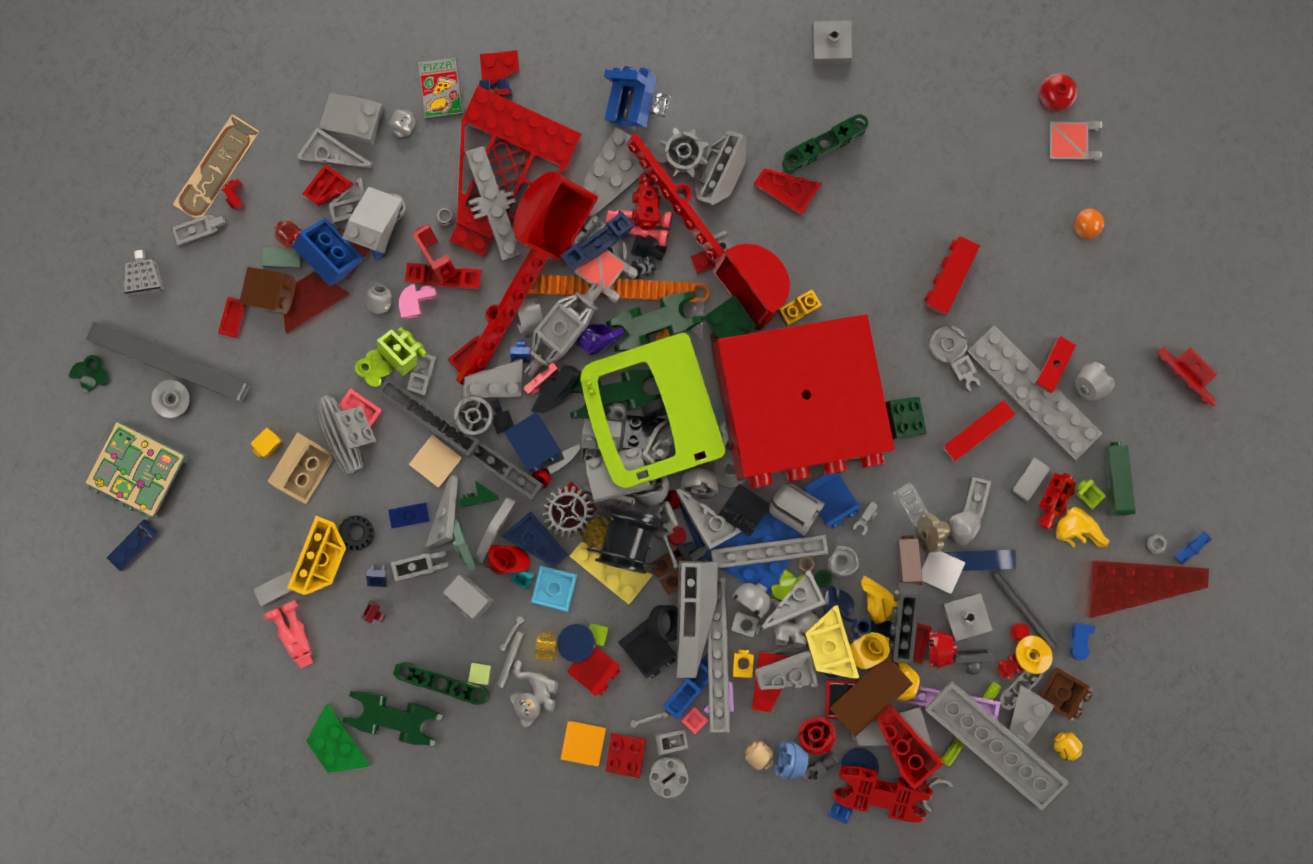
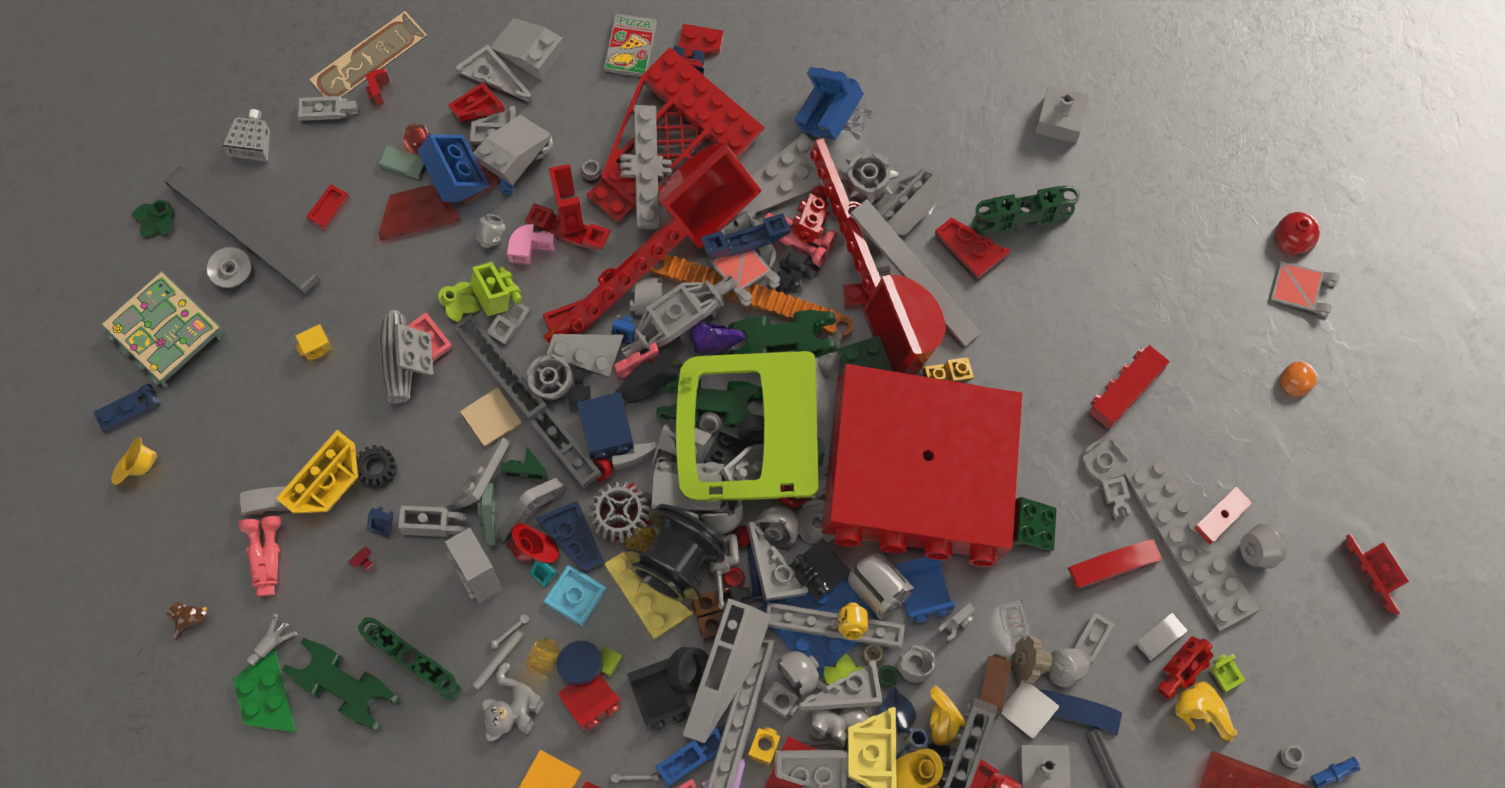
camera: 15 degrees right, 15 degrees down
reddish brown brick [239,267,296,314] -> none
tan slope [267,432,335,504] -> none
light grey head [388,108,416,138] -> none
clear blue plate [388,502,430,529] -> none
yellowish green tile [468,663,491,685] -> none
dark green slope [1105,442,1136,516] -> none
none -> yellow piece [111,437,157,485]
none -> reddish brown animal [166,601,208,640]
none -> light grey piece [246,614,298,666]
none -> yellow head [837,603,868,640]
none -> light grey tile [850,199,981,347]

